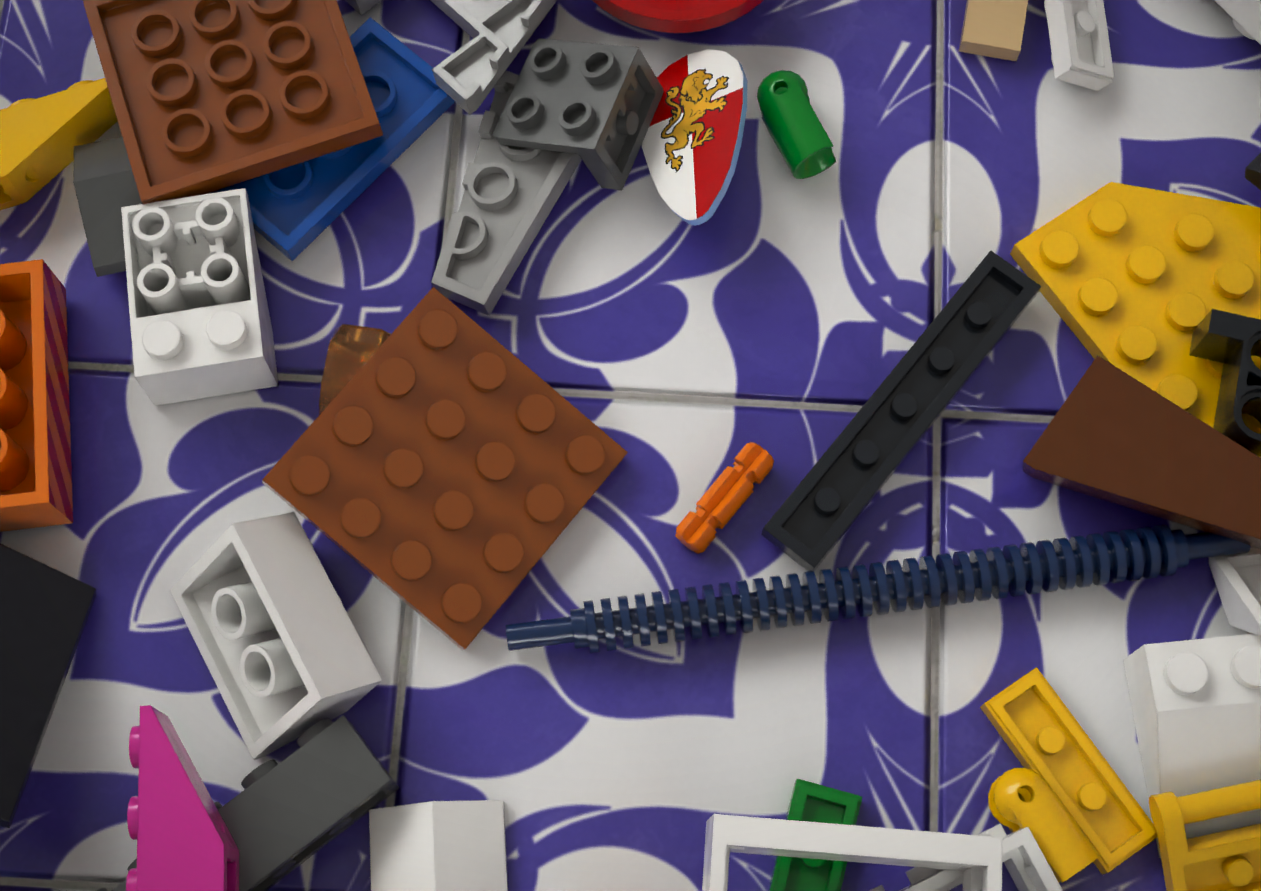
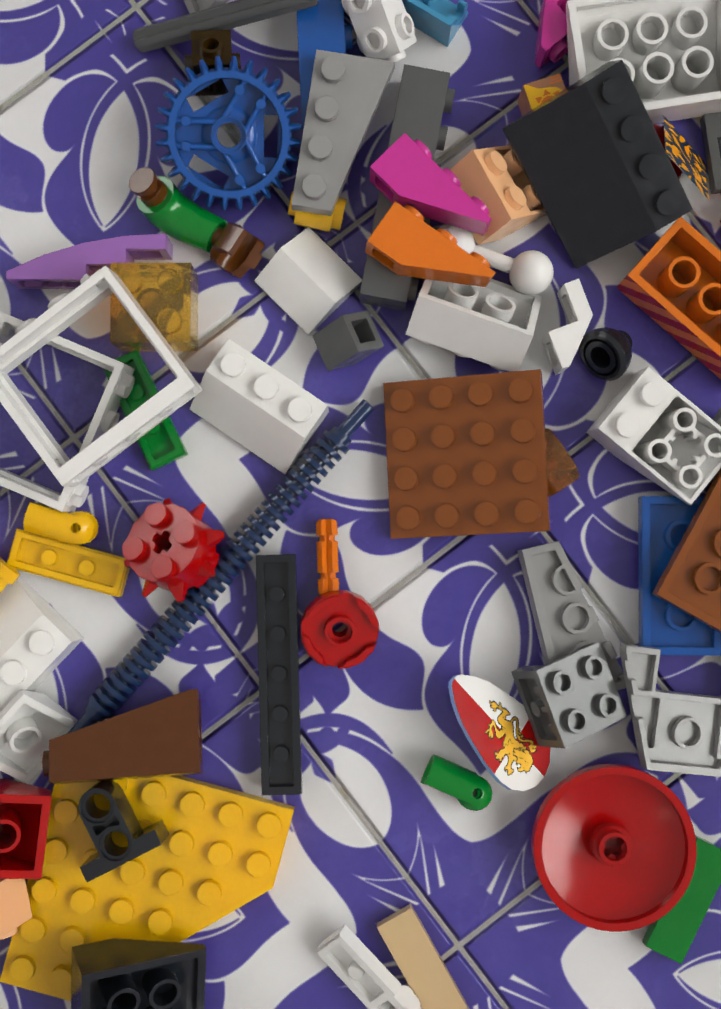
camera: 140 degrees right, 15 degrees up
none -> red brick [122,498,225,602]
none -> white slope [190,338,329,475]
none -> red plate [301,590,379,669]
none -> dark grey brick [313,310,384,371]
none -> orange slope [365,201,496,287]
none -> white piece [439,224,554,295]
none -> light nougat slope [450,145,547,245]
none -> white slope [542,279,593,375]
none -> black brick [579,327,632,381]

